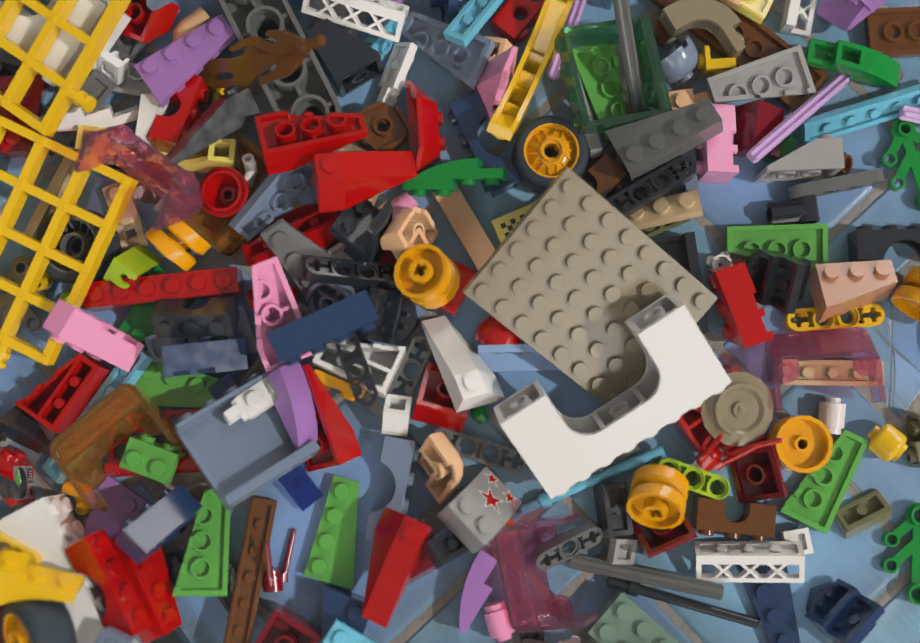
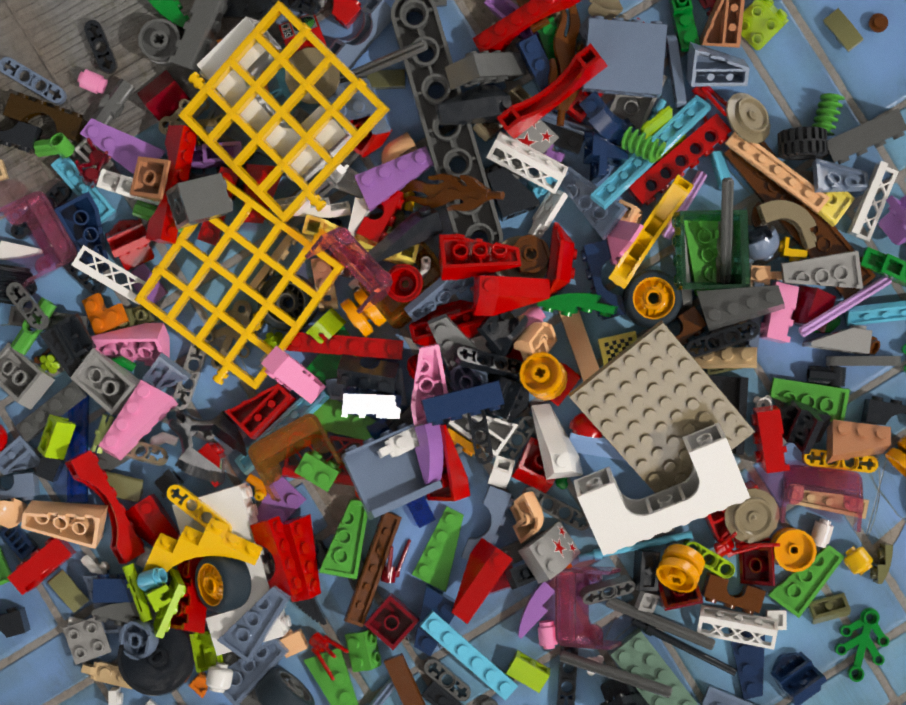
camera: 15 degrees right, 5 degrees up
wedge [115,484,202,565] -> none

